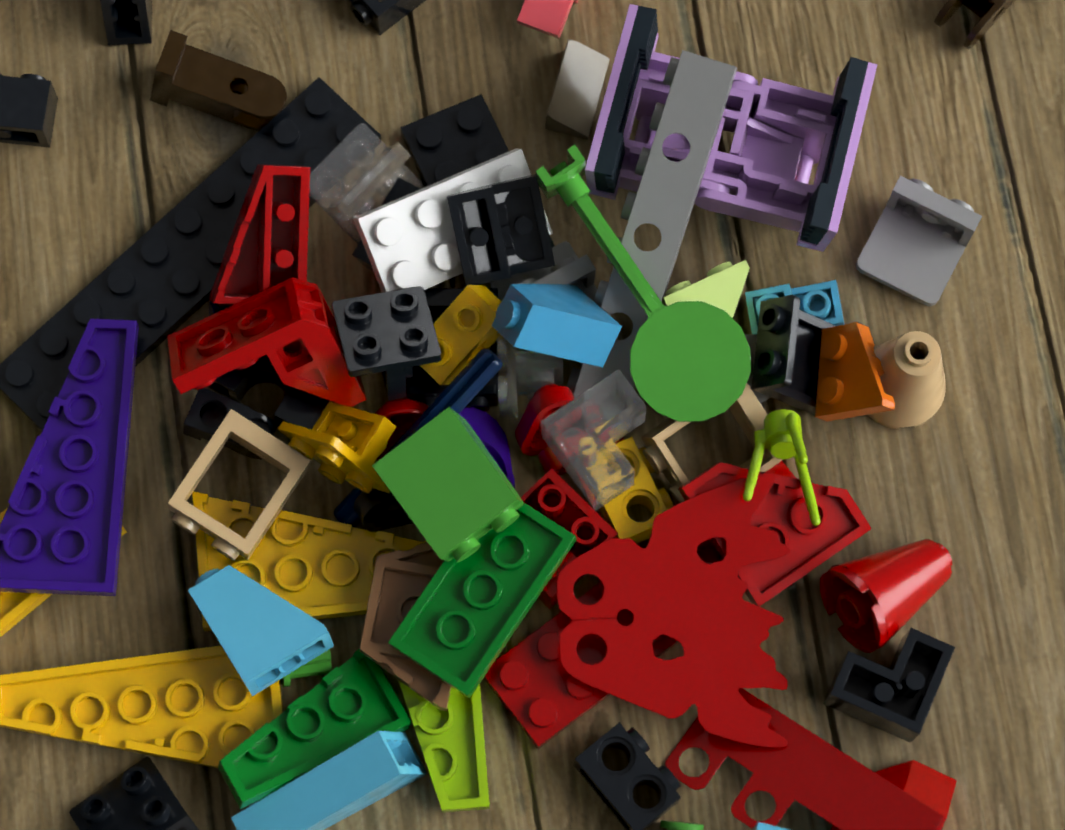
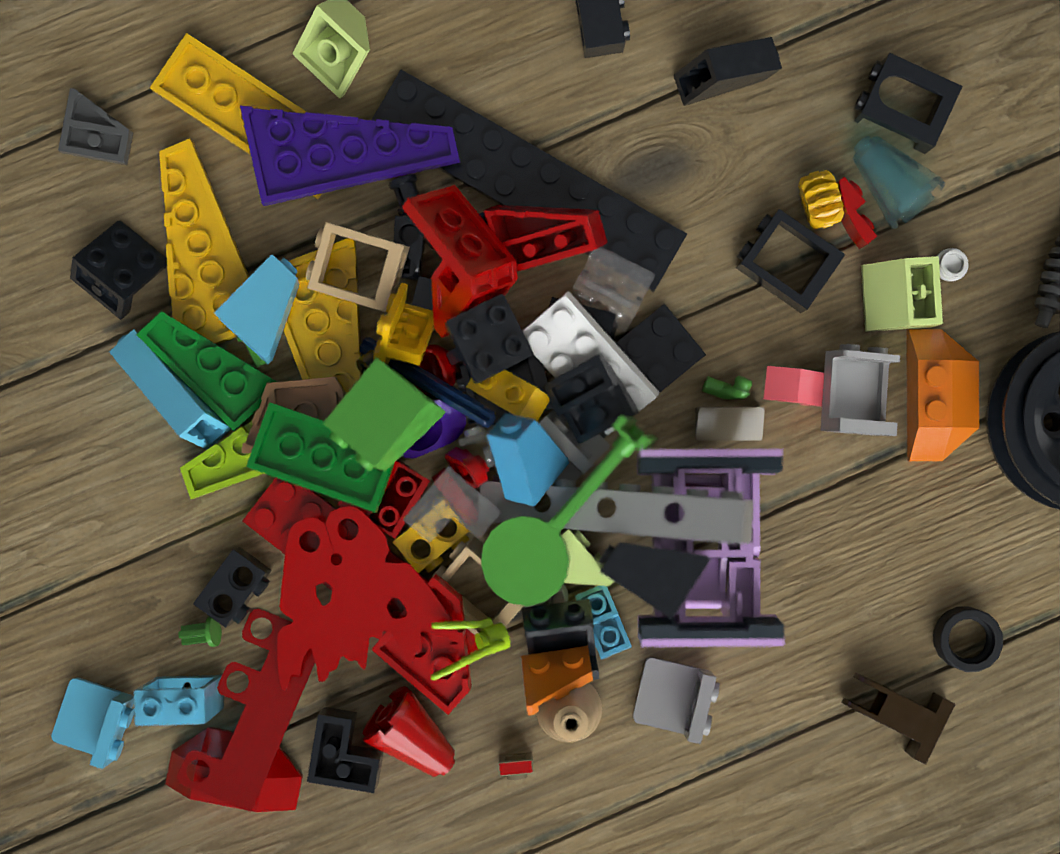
camera: 75 degrees right, 15 degrees up
dark brown piece [150,30,287,131] -> none
none -> black bush [389,174,420,216]
none -> plate [498,752,533,780]
none -> black slope [598,542,711,619]
none -> bright green arm [702,376,752,400]

